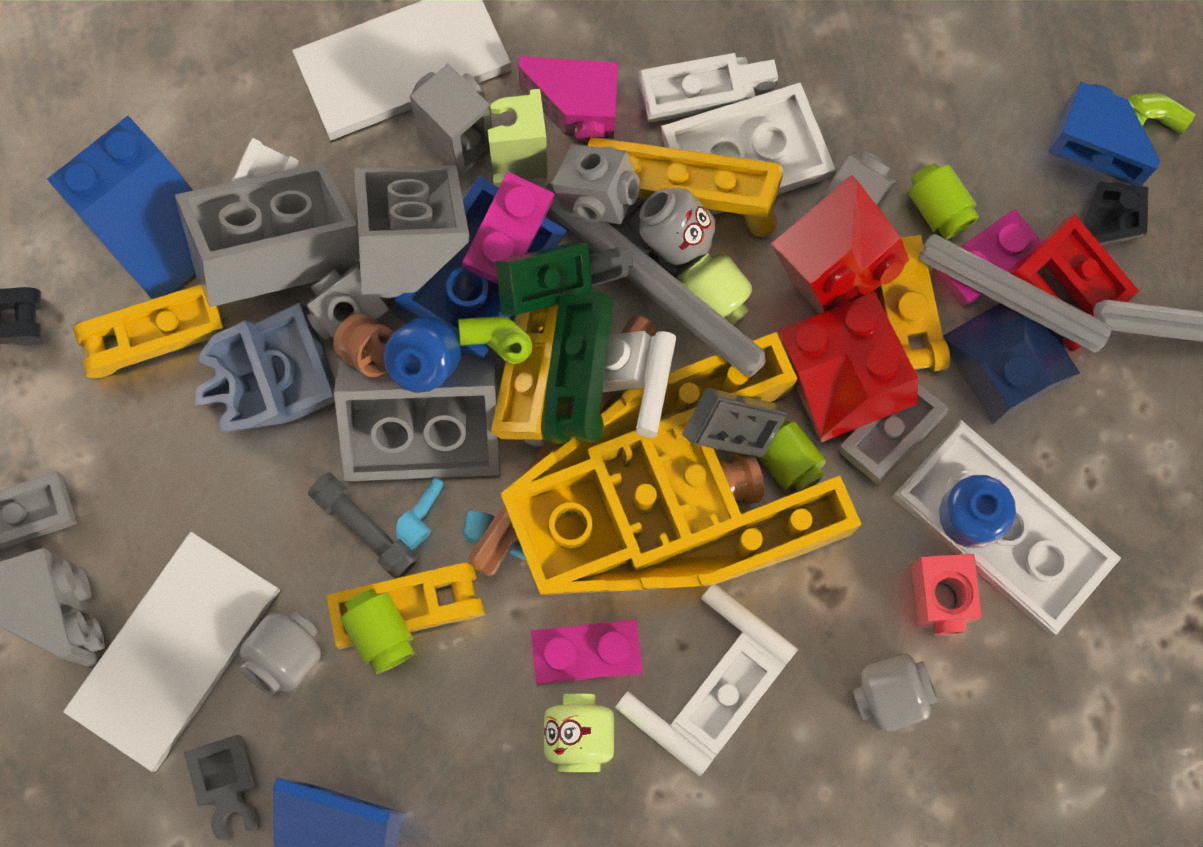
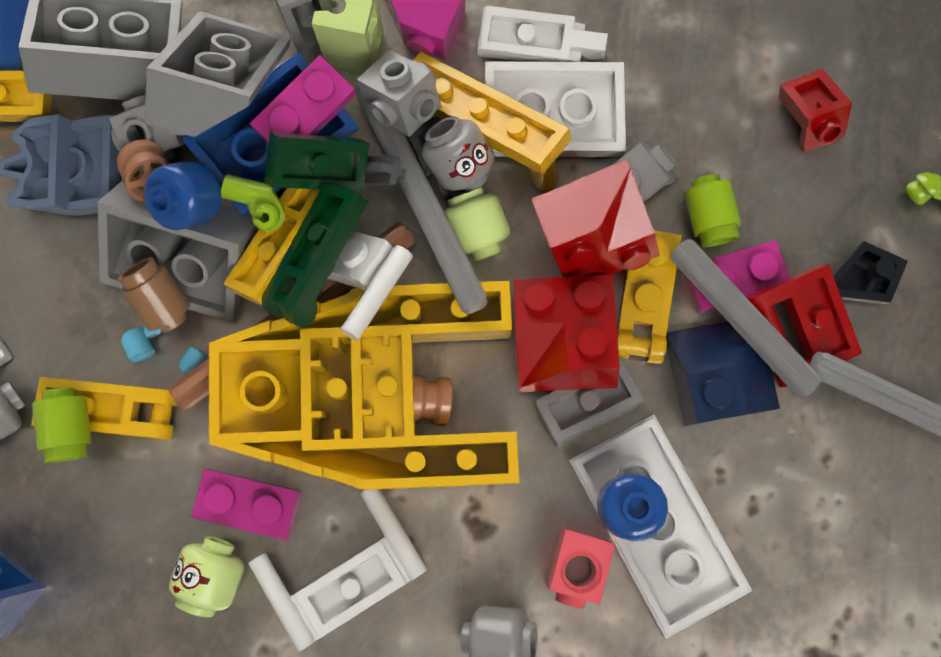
camera: 25 degrees right, 5 degrees up
dark grey bar [308,472,419,579] -> none
dark grey plate [682,388,787,457] -> none
lime brick [758,418,827,493] -> none
blue slope [1048,81,1160,186] -> none
none -> medium nougat brick [118,257,190,332]
none -> red bracket [778,68,852,151]

